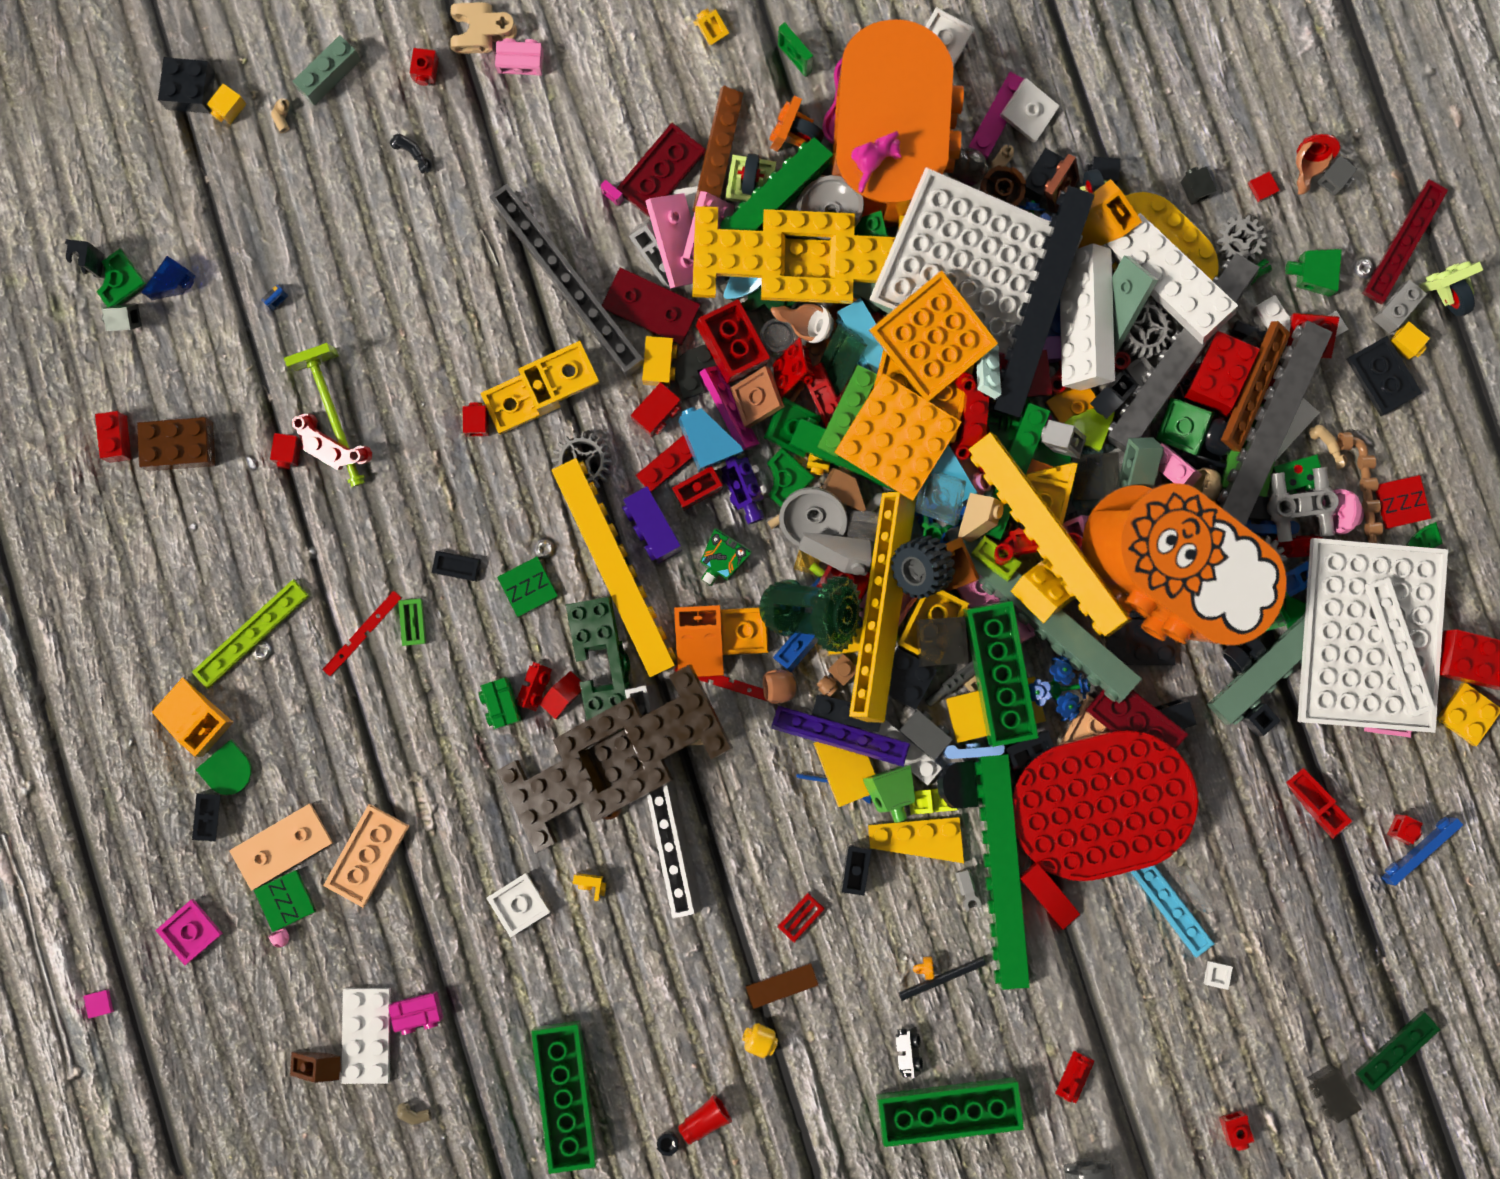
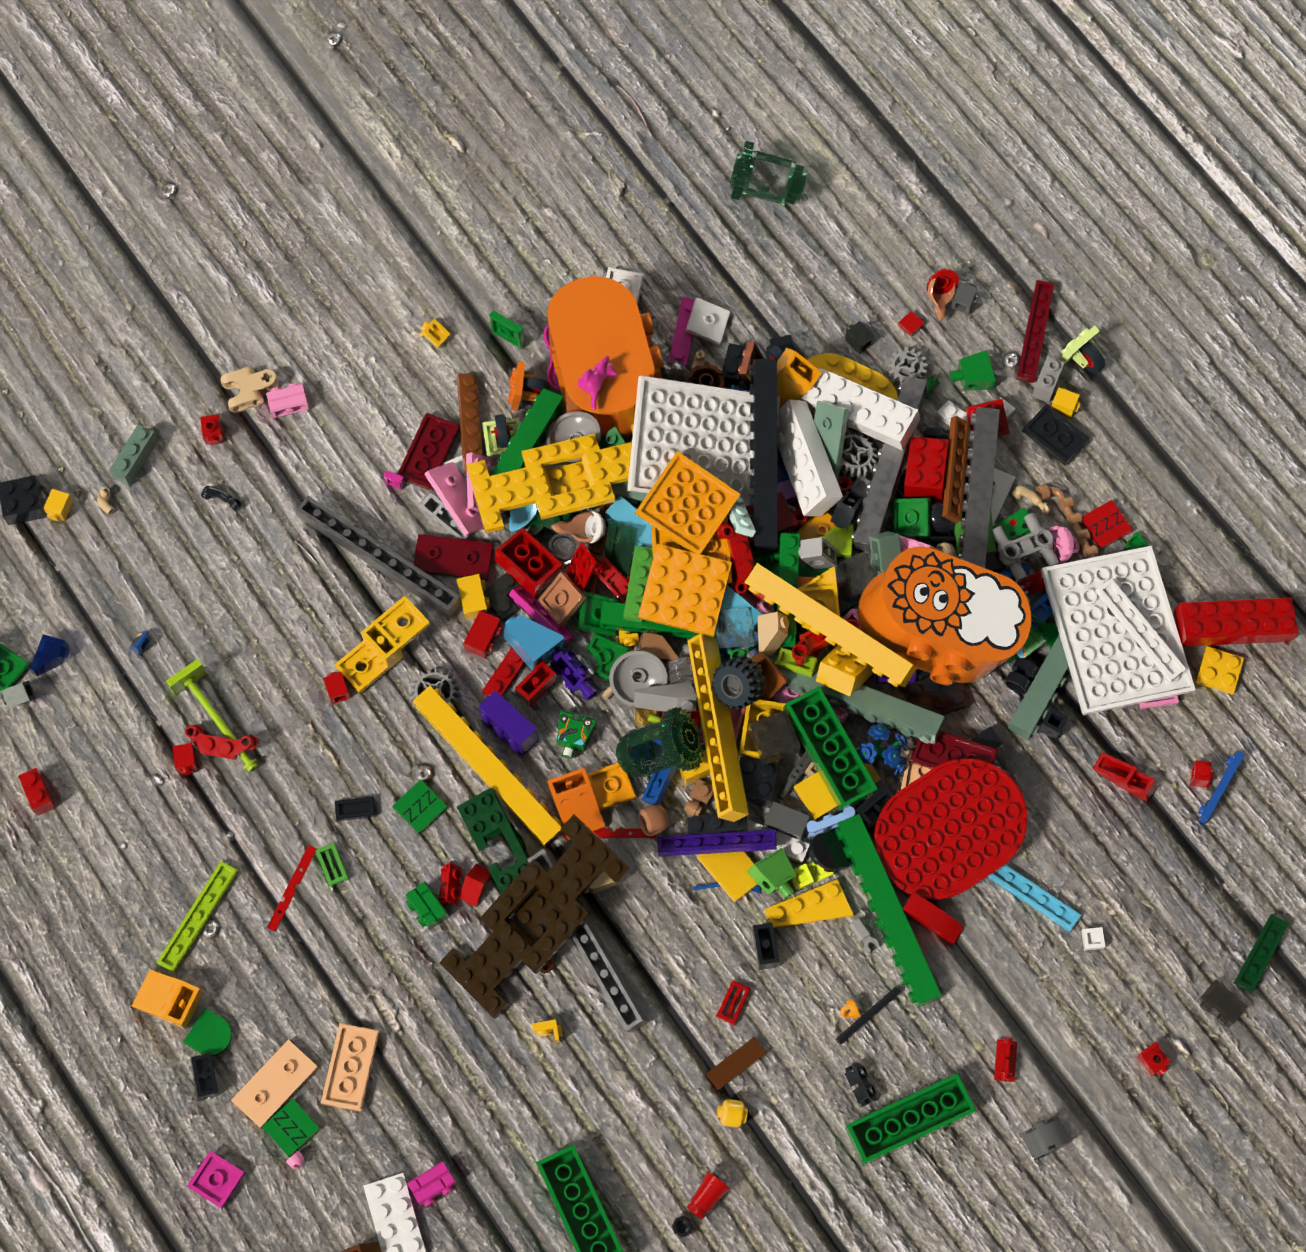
camera: 15 degrees left, 15 degrees down
reddish brown brick [137,417,216,471] -> none
white plate [487,873,551,937] -> none

